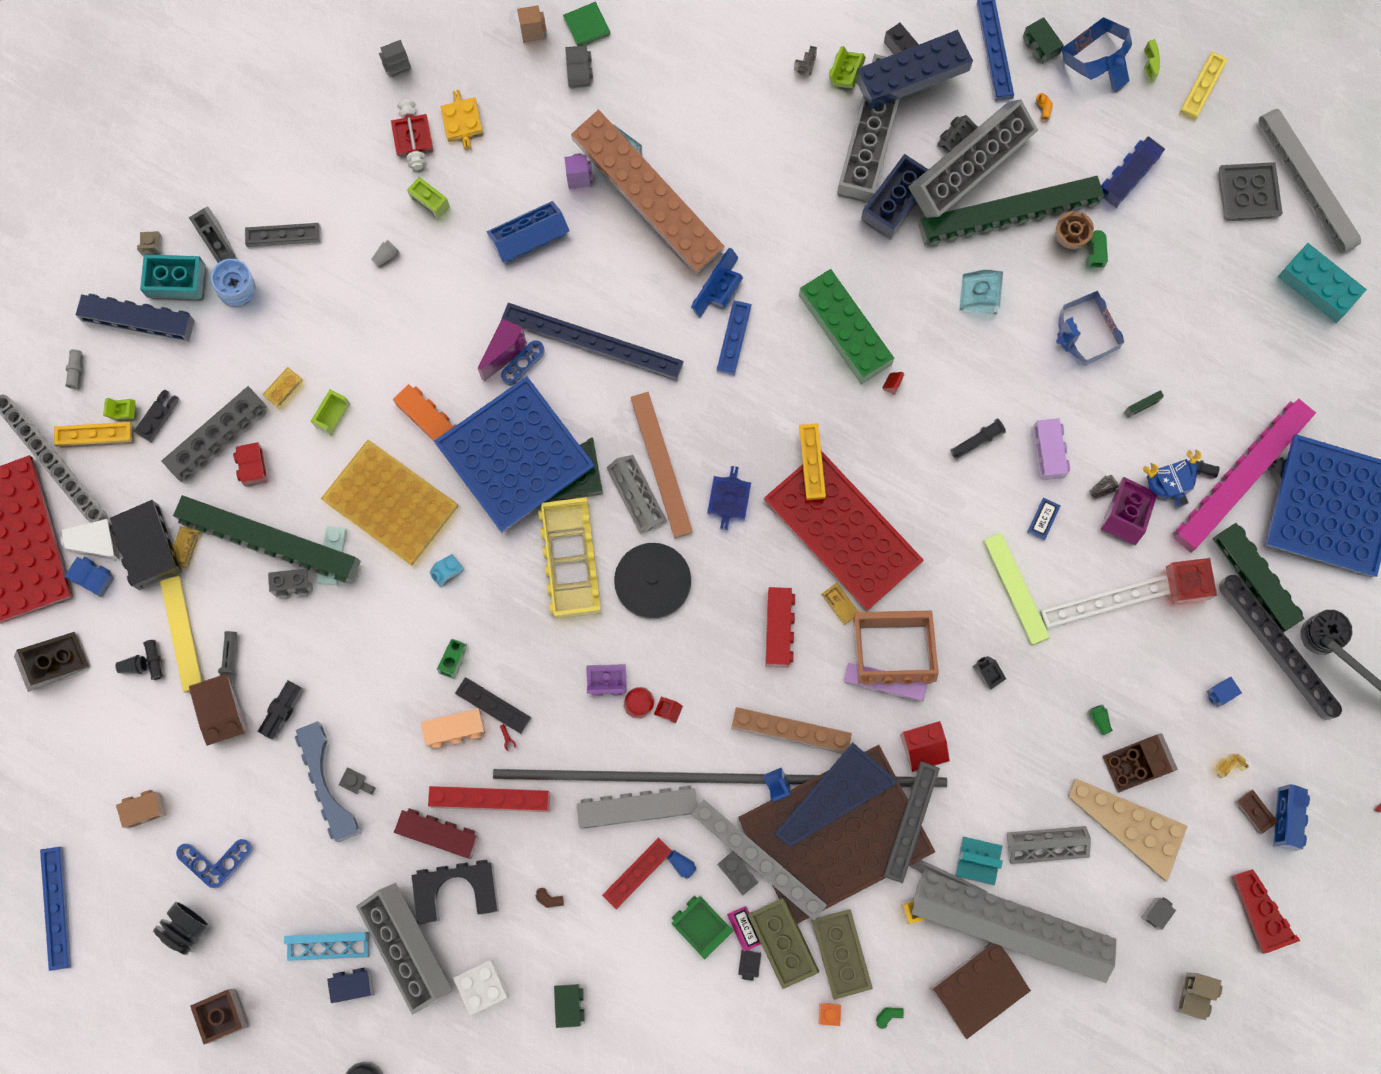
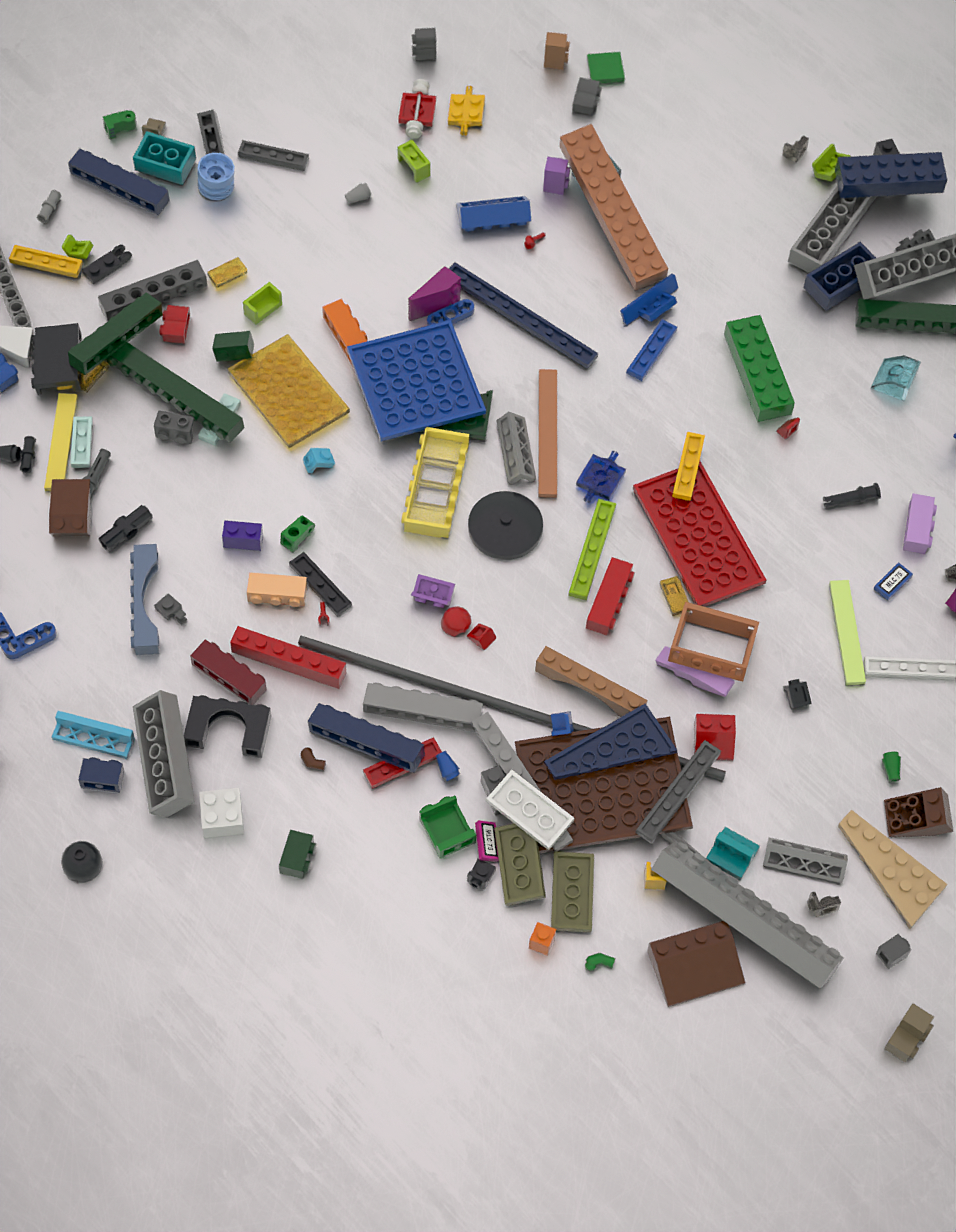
camera: 15 degrees right, 15 degrees down
none -> dark green brick [68,292,163,375]
none -> light aqua plate [71,416,93,468]
none -> green leg [103,110,137,139]
none -> dark green brick [212,331,254,362]
none -> dark purple brick [222,520,263,551]
none -> dark blue brick [308,703,425,773]
none -> white plate [486,770,574,850]
none -> red hand [524,232,546,250]
none -> lime tile [568,499,616,601]
none -> clear smoke bracket [807,891,841,917]

